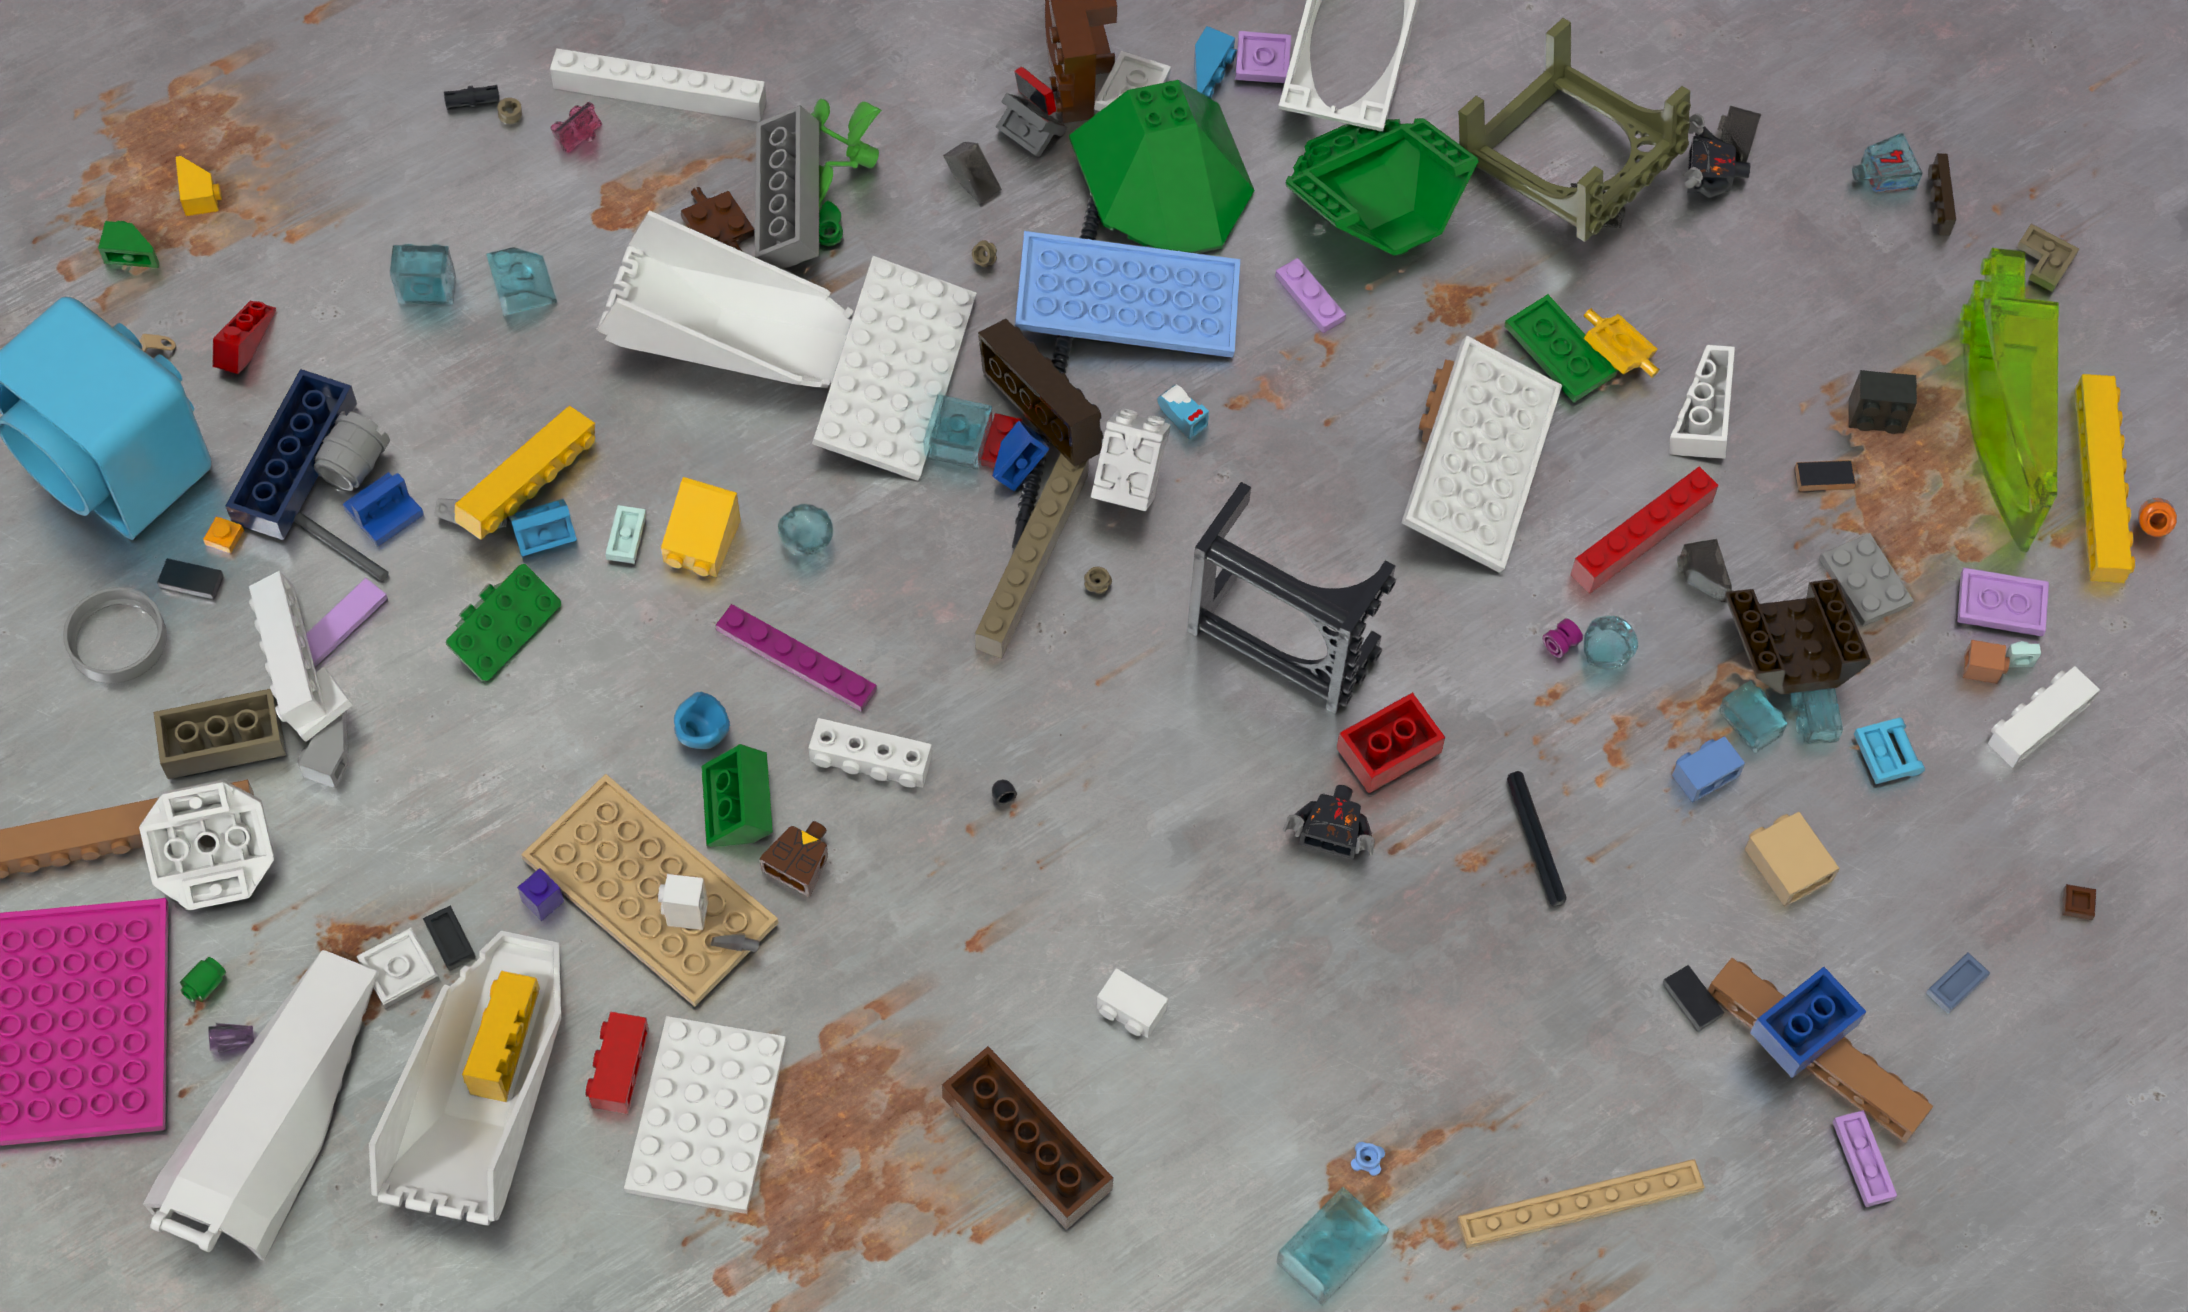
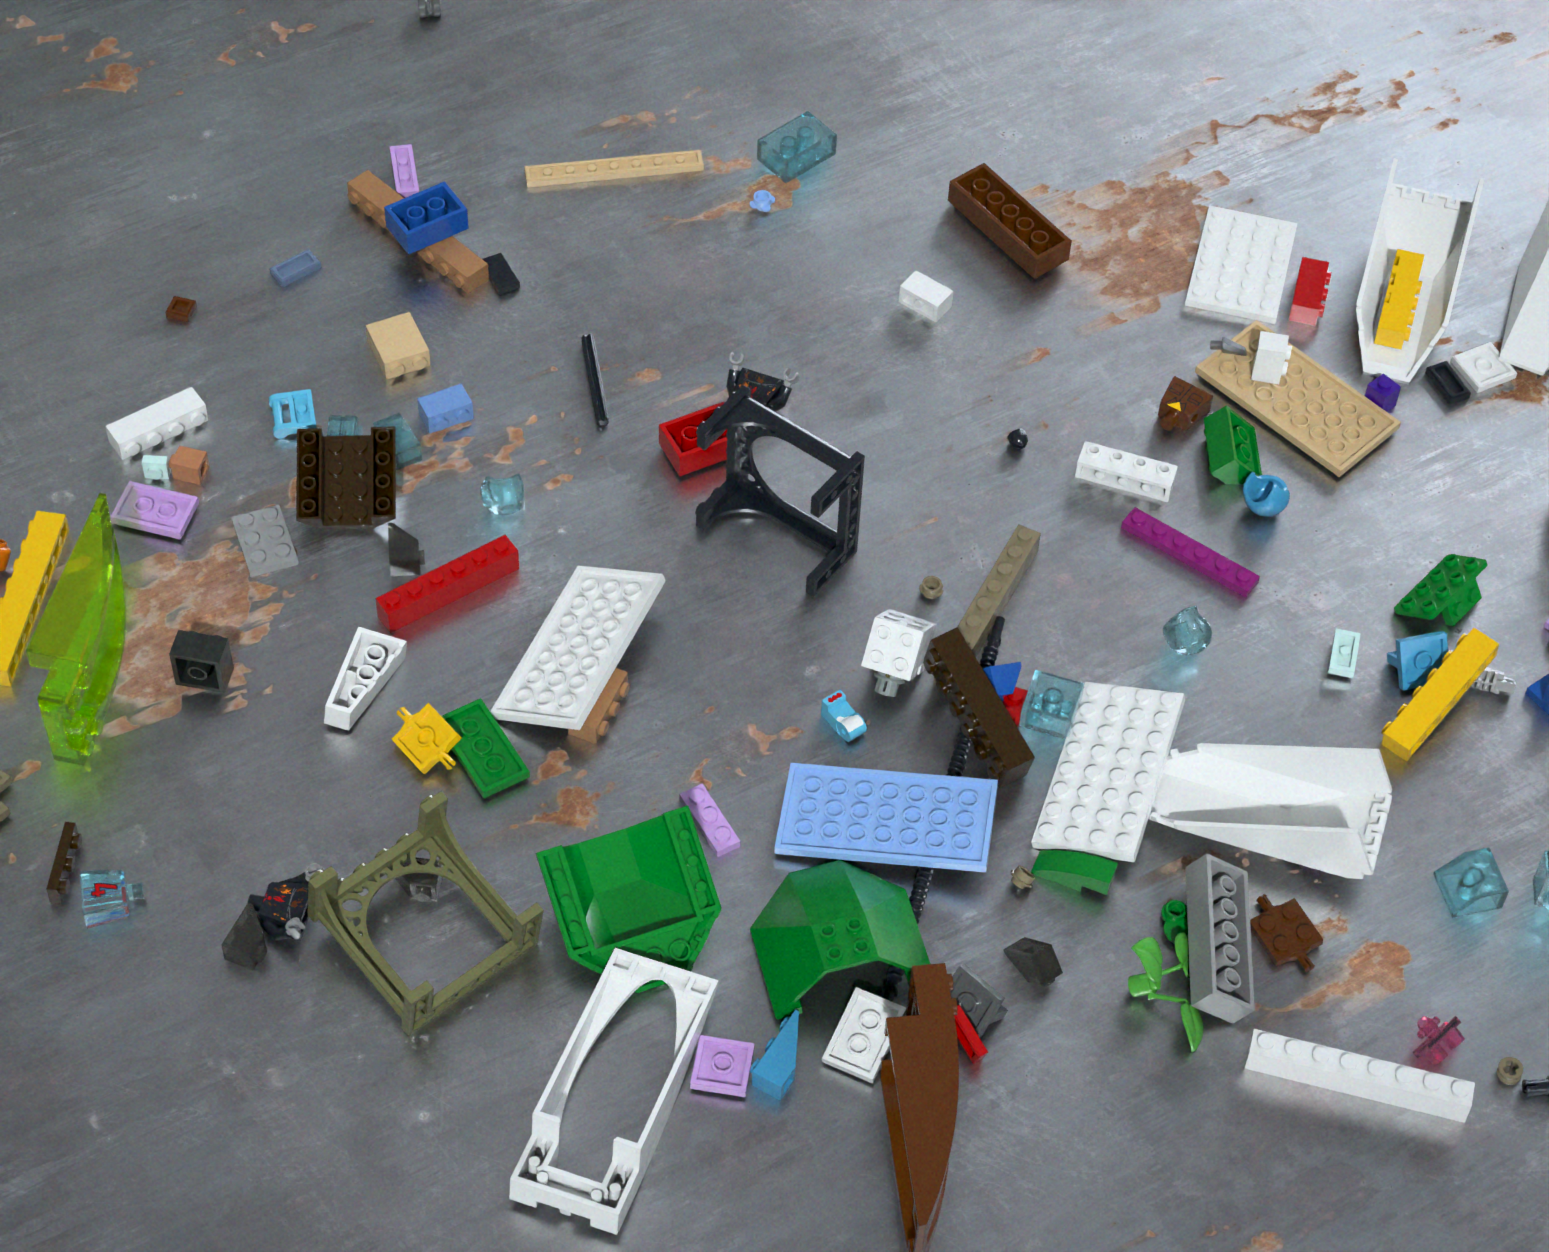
camera: 175 degrees left, 10 degrees down
yellow slope [661,477,741,578] -> none
magenta wheel [1542,618,1583,658] -> none
black tile [1794,460,1856,491] -> none
none -> green slope [1031,850,1118,895]

